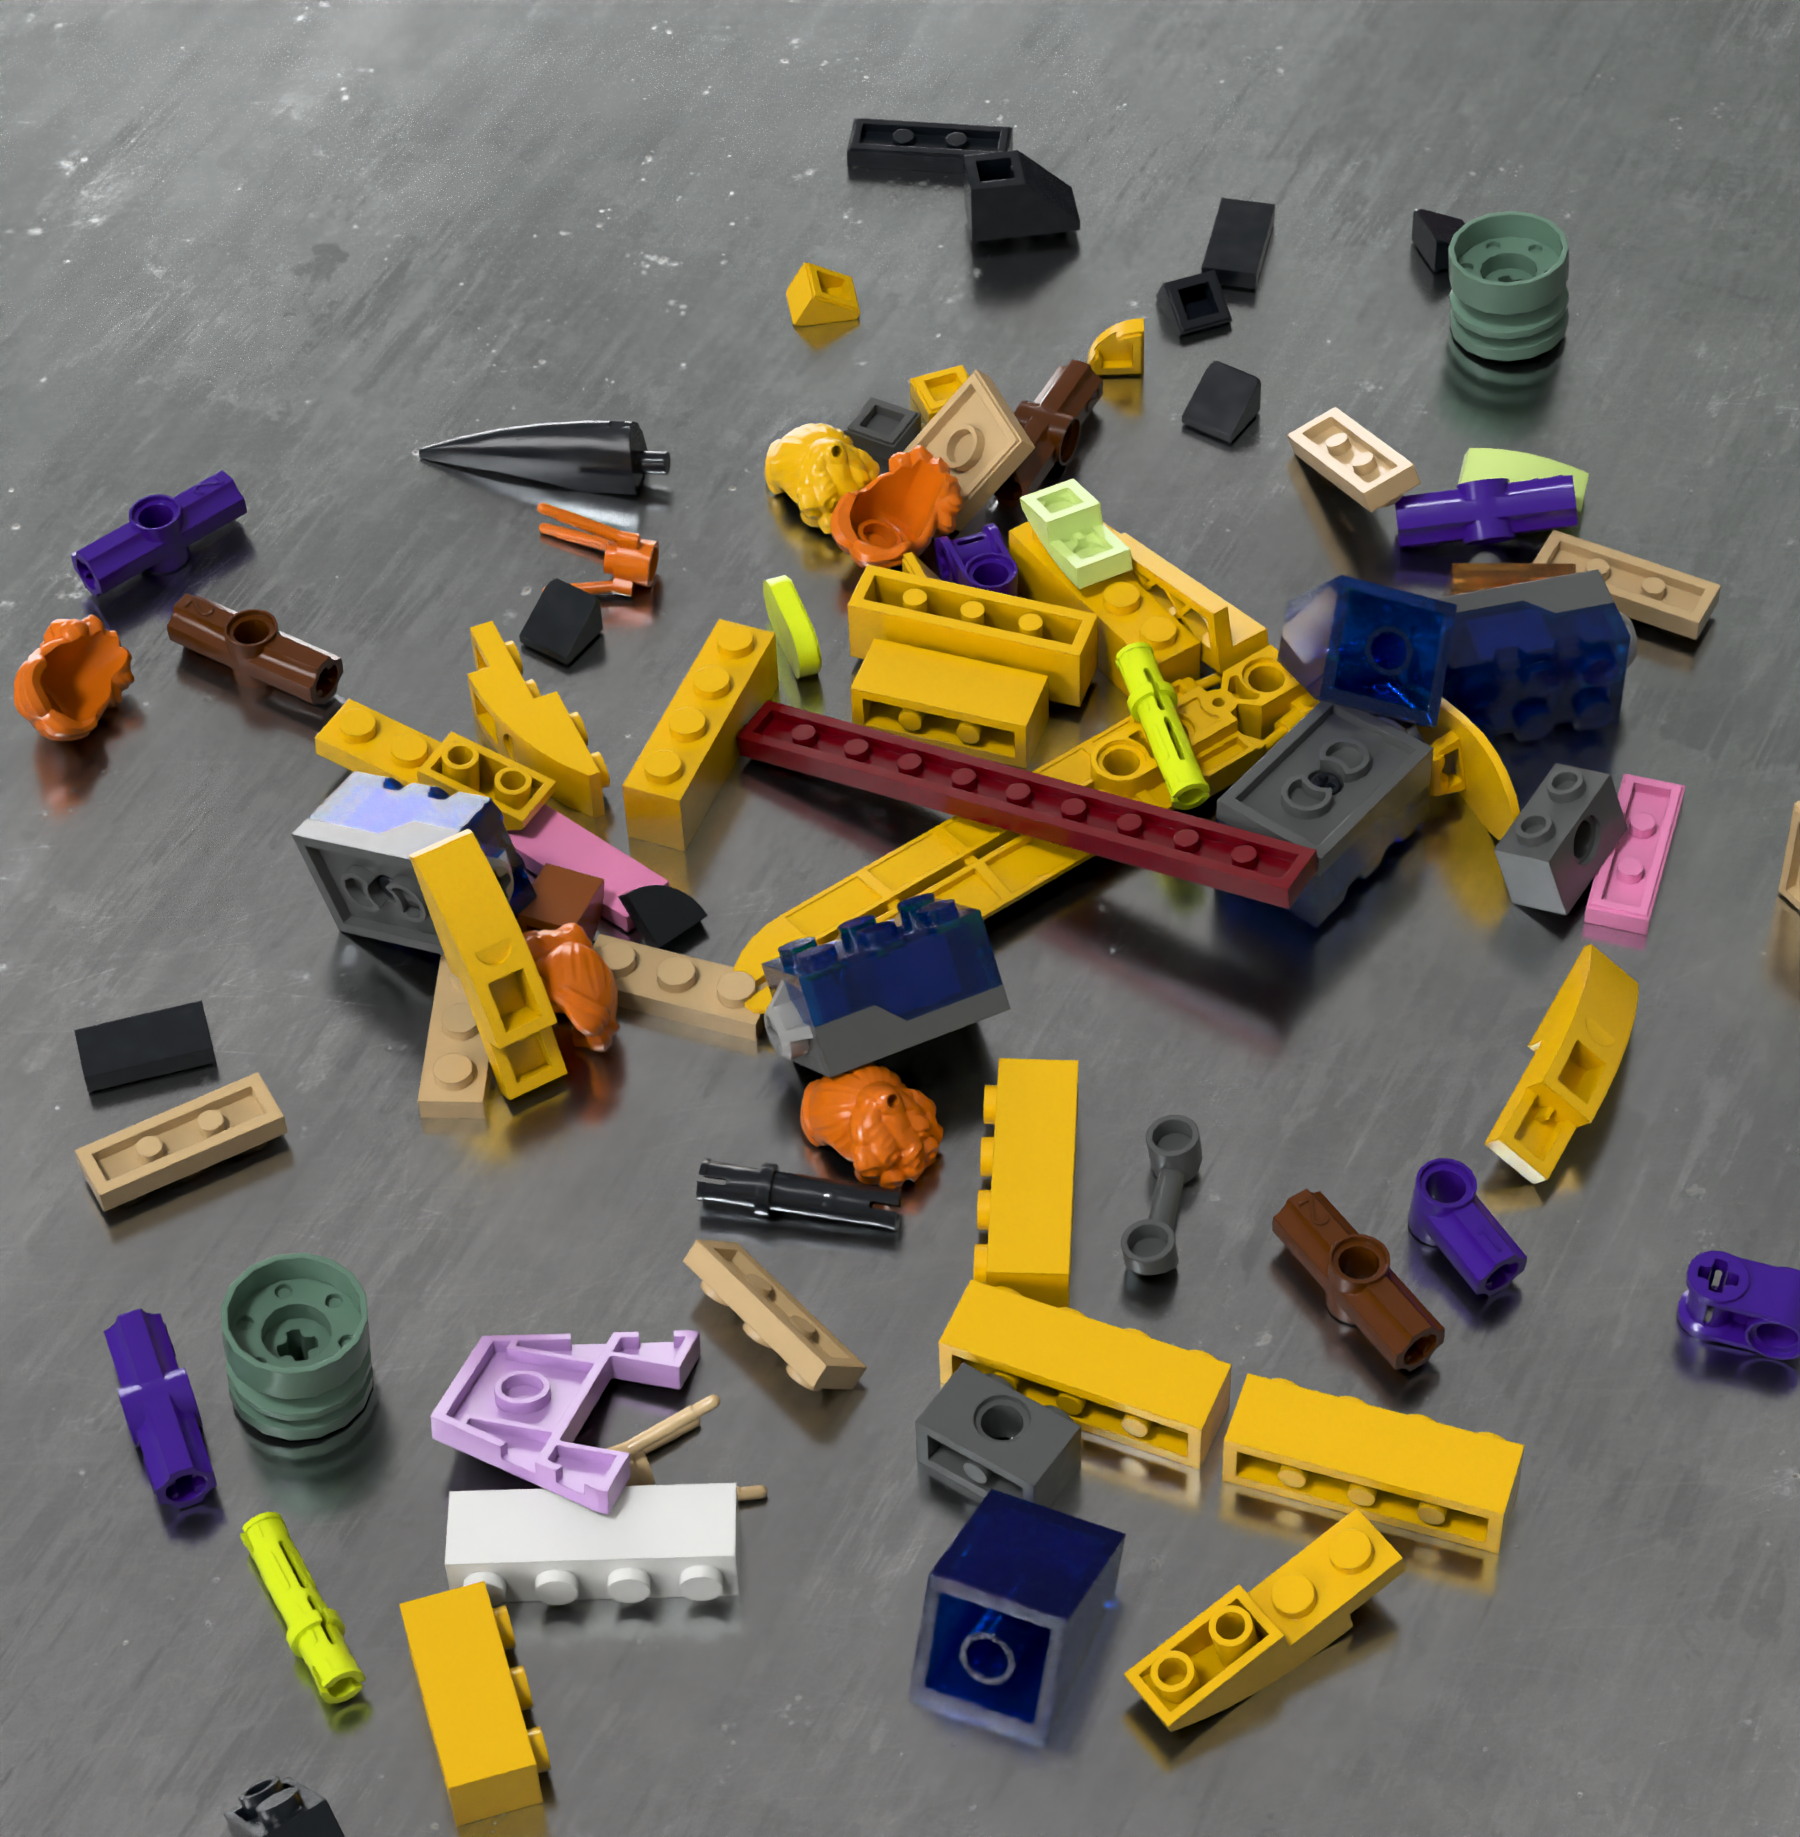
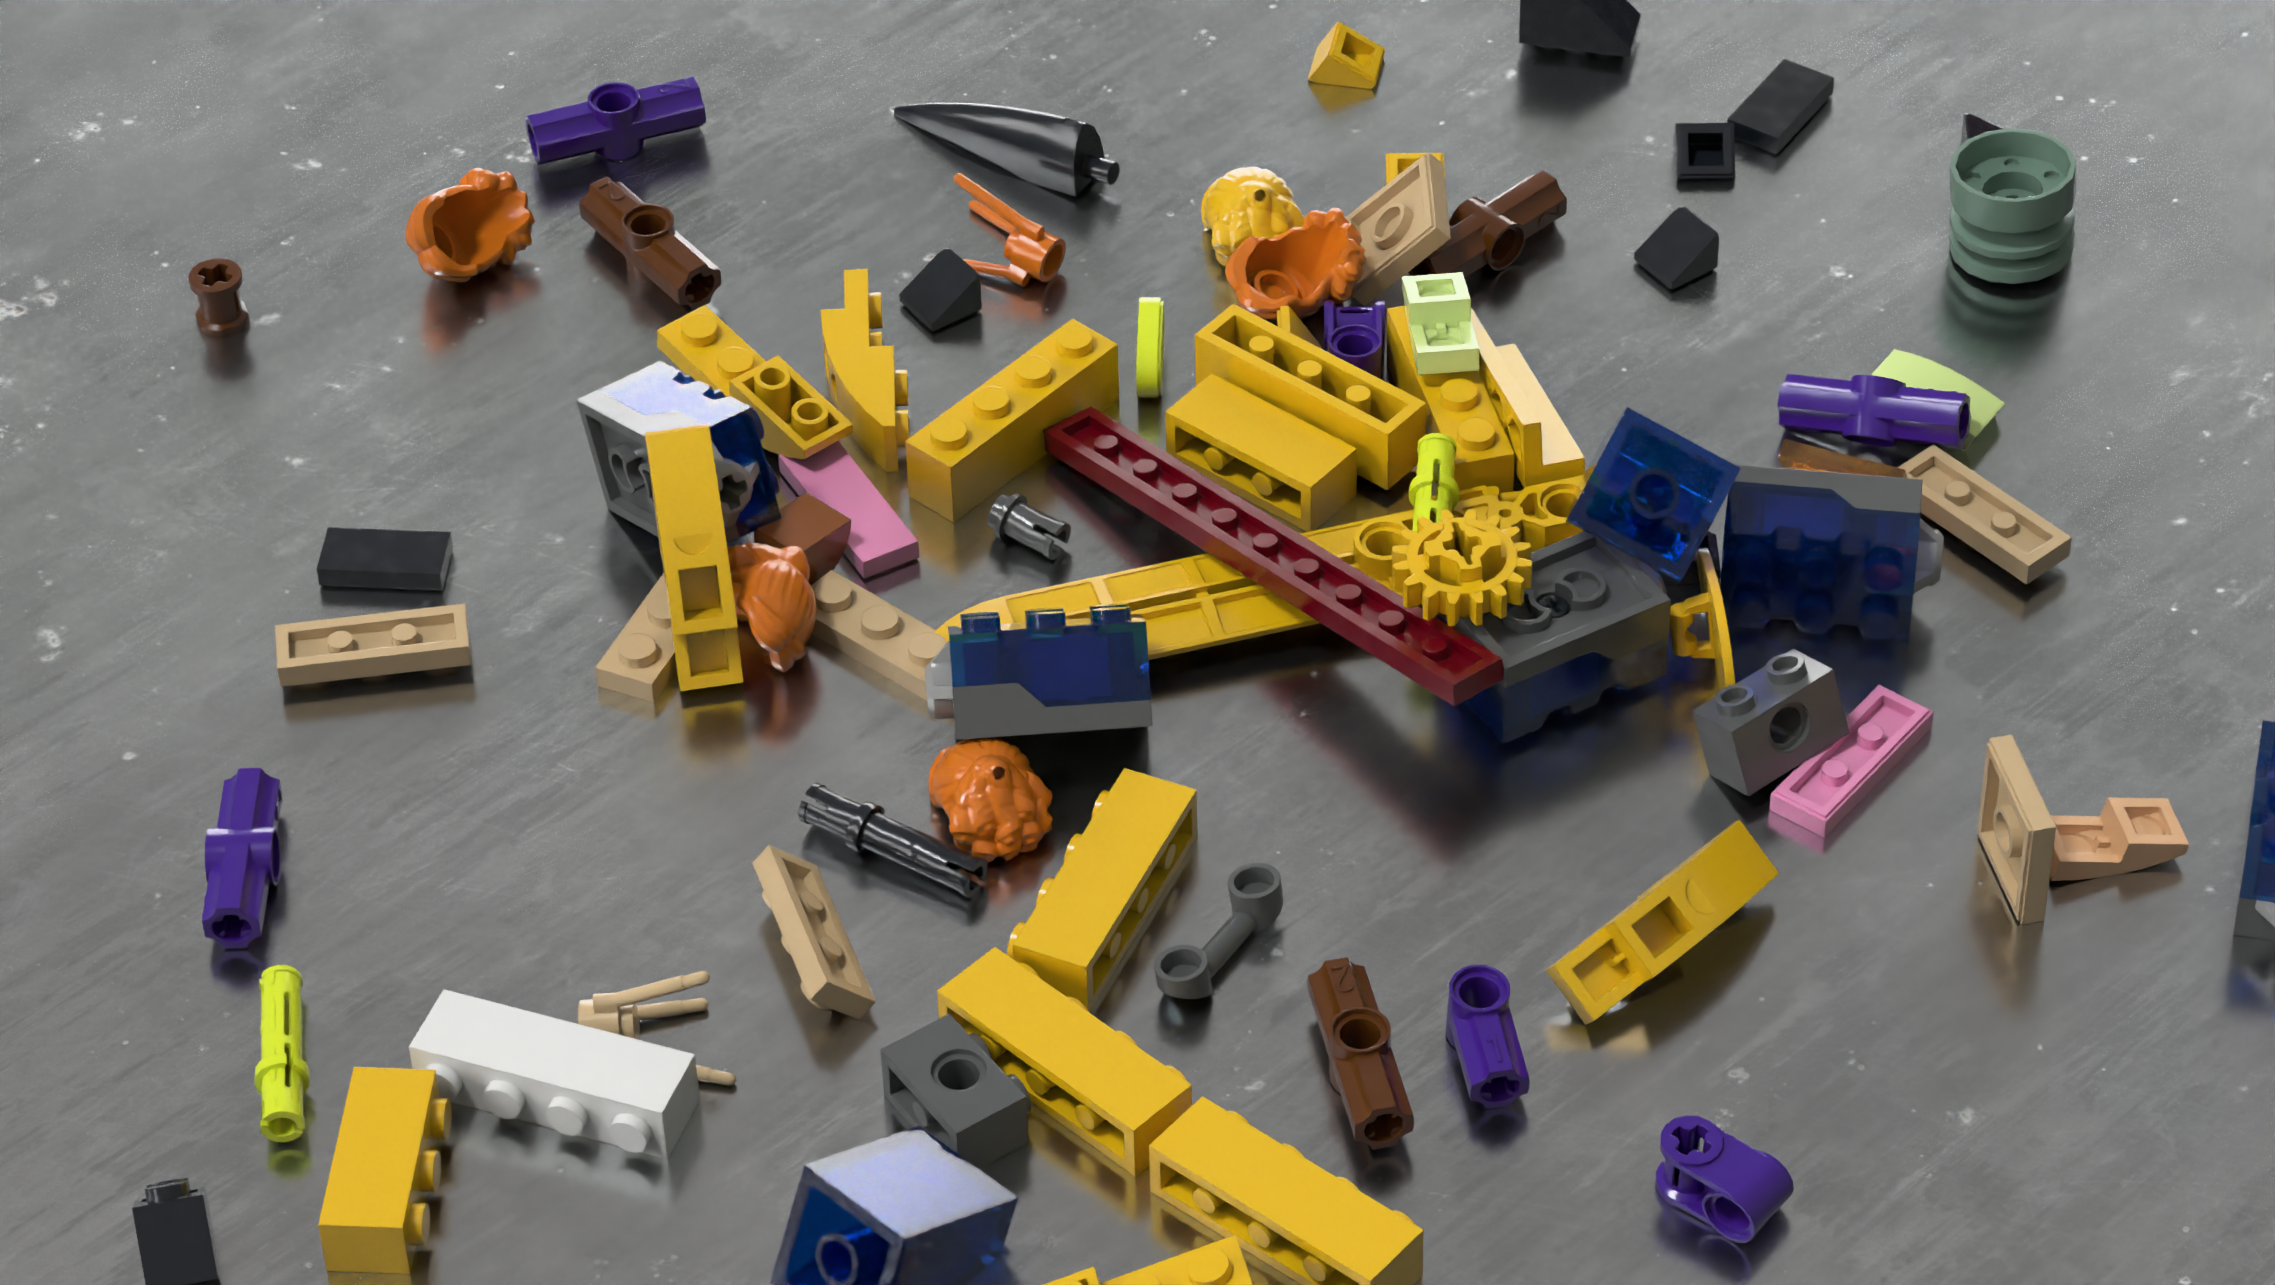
camera: 20 degrees right, 5 degrees down
sand green wheel [220,1252,373,1441] -> none
lavender wing [430,1330,700,1515] -> none
black tile [618,885,708,948] -> none
dark grey tile [843,397,922,461] -> none
yellow tile [1087,318,1144,375] -> none
tan plate [1287,407,1421,512] -> none
none -> dark grey pin [987,493,1071,560]
none -> yellow gear [1392,509,1532,626]

